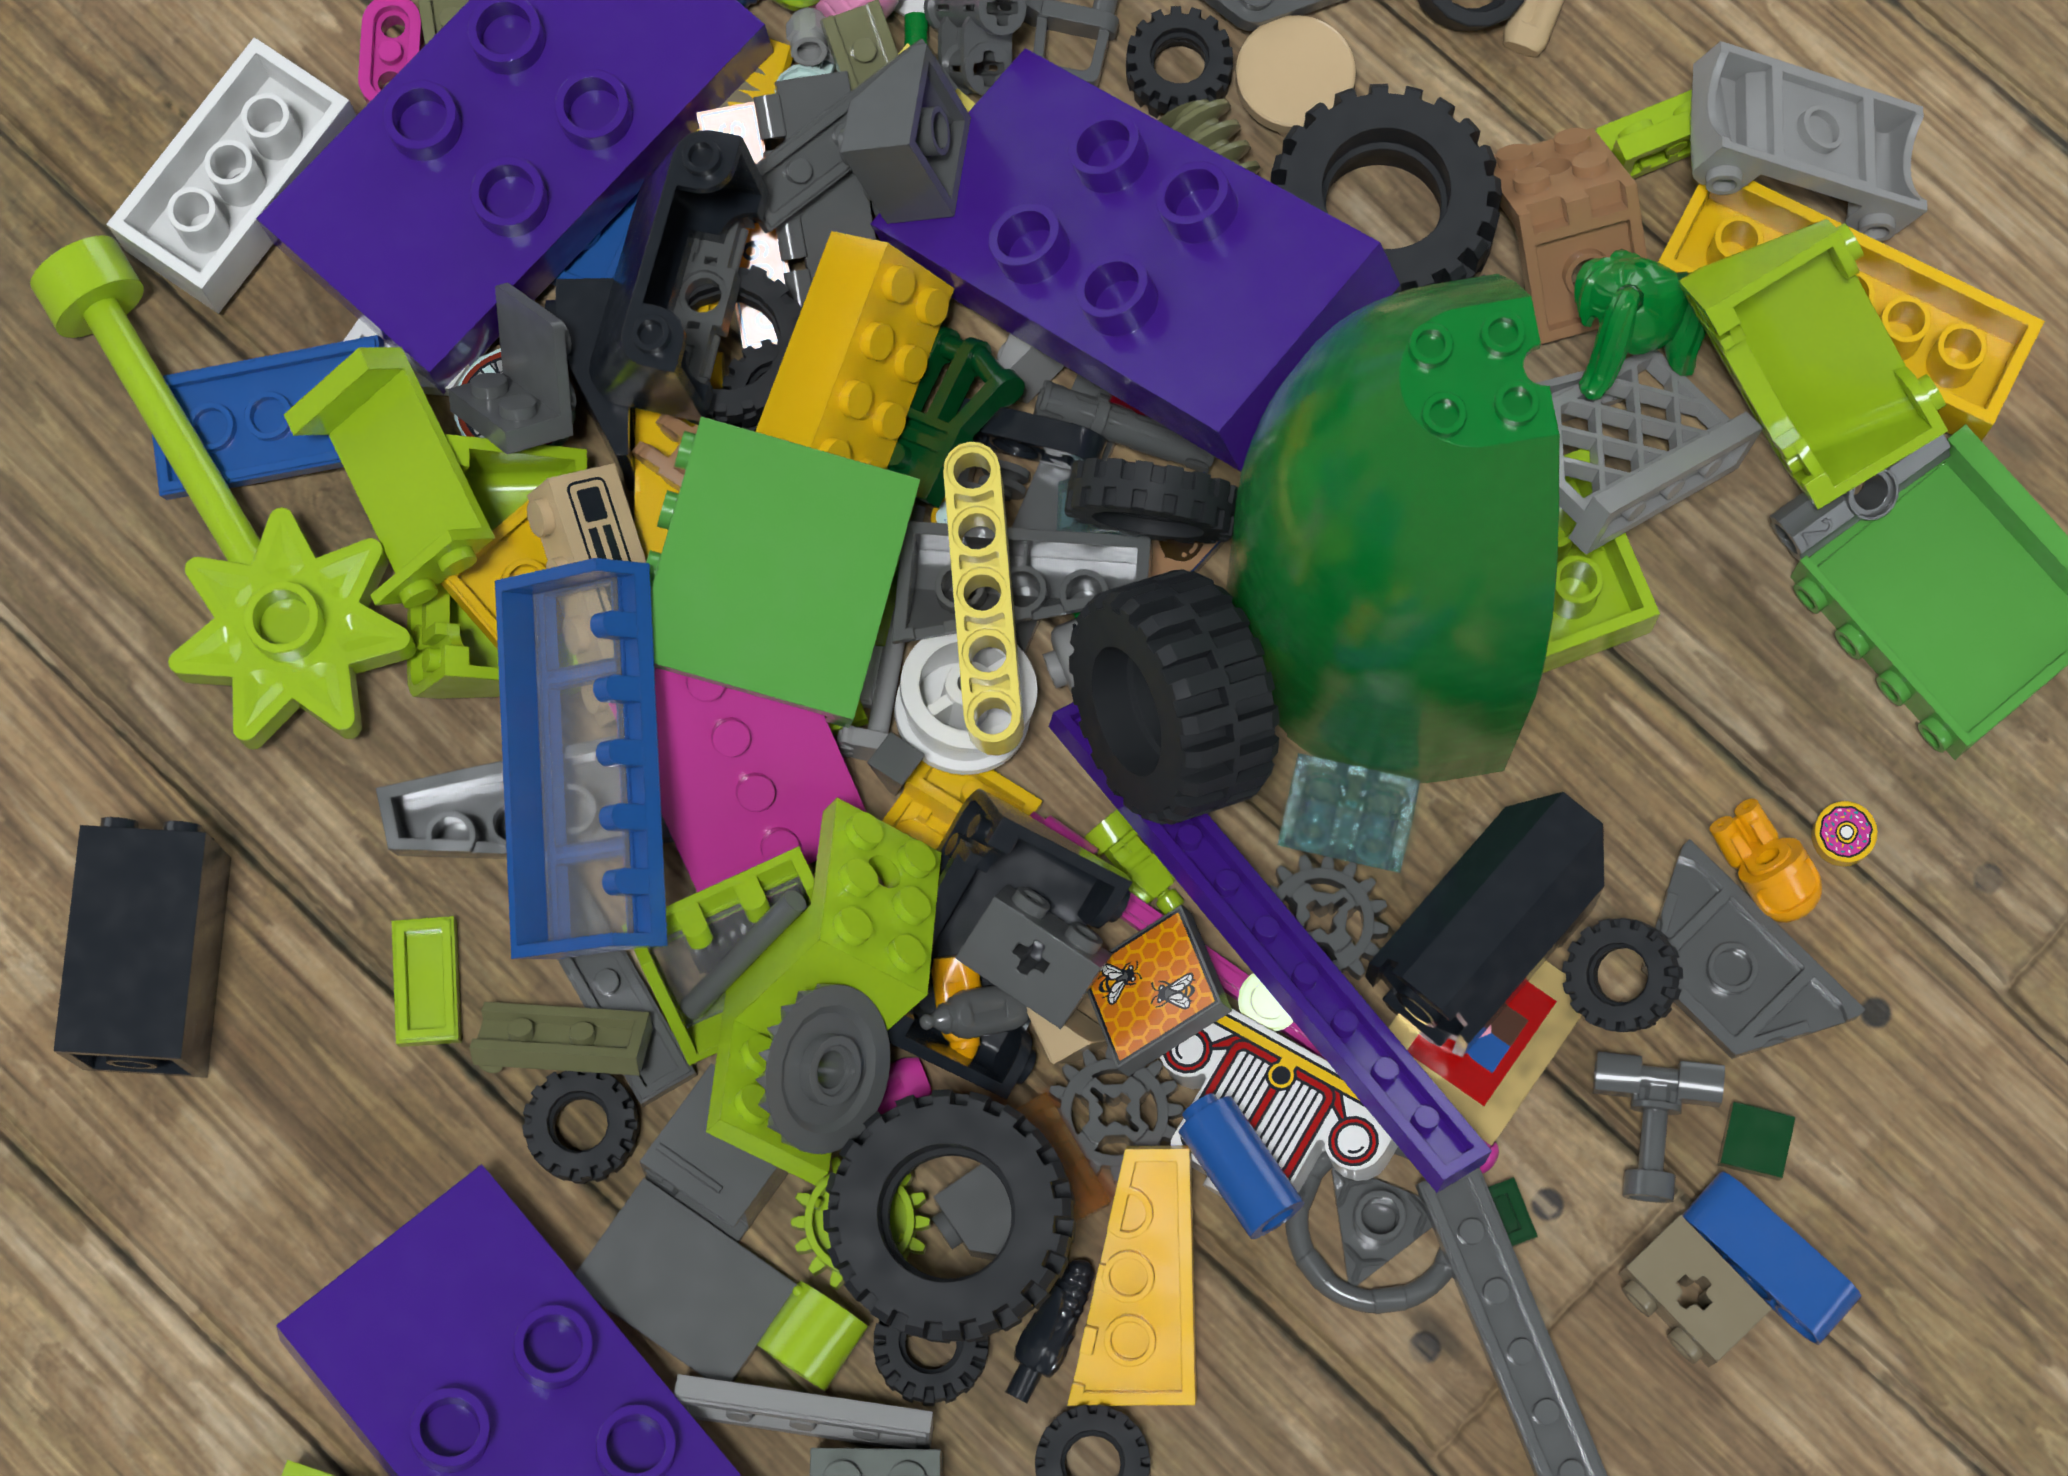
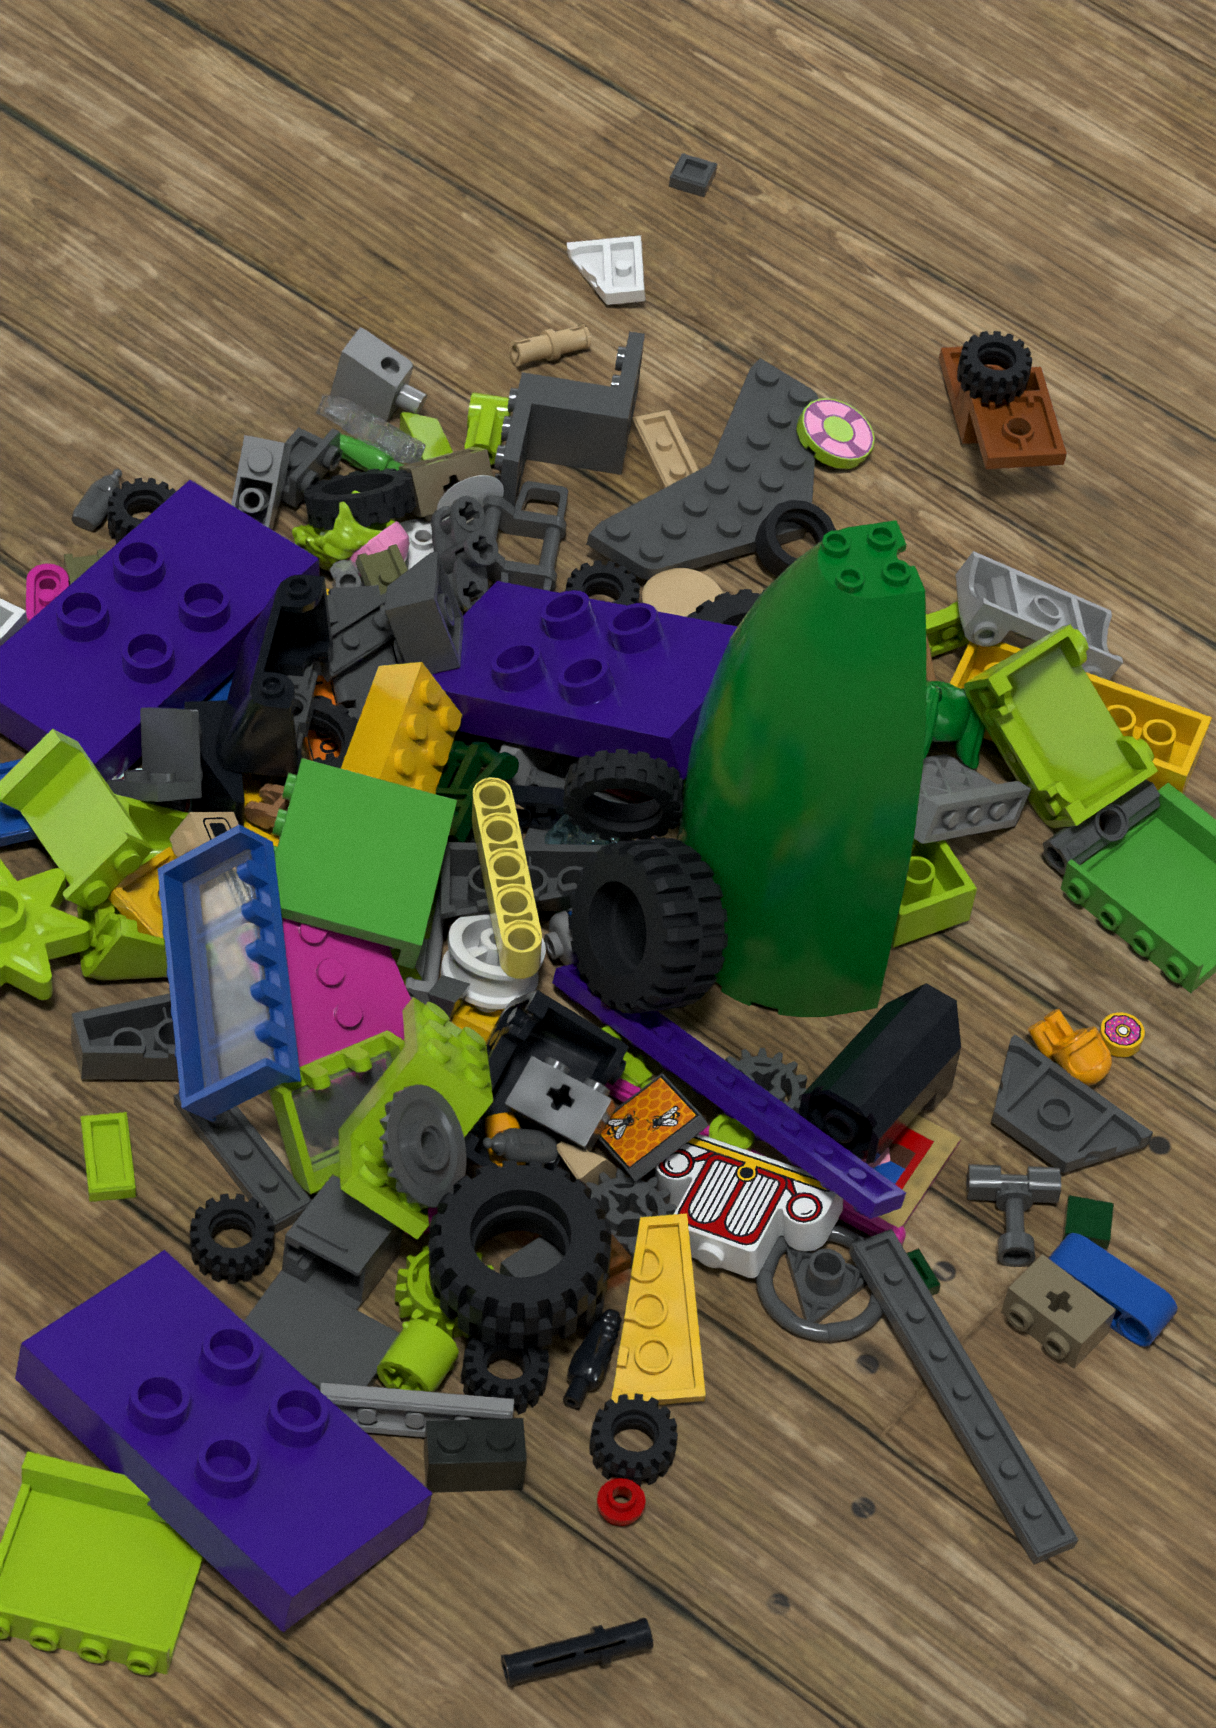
camera: 15 degrees left, 25 degrees down
olive hinge [469,1002,653,1076] -> none
dark grey bar [680,890,806,1019] -> none
blue brick [1178,1093,1304,1239] -> none
clear light blue brick [1277,753,1420,873] -> none
black tyre [1562,918,1683,1032] -> none

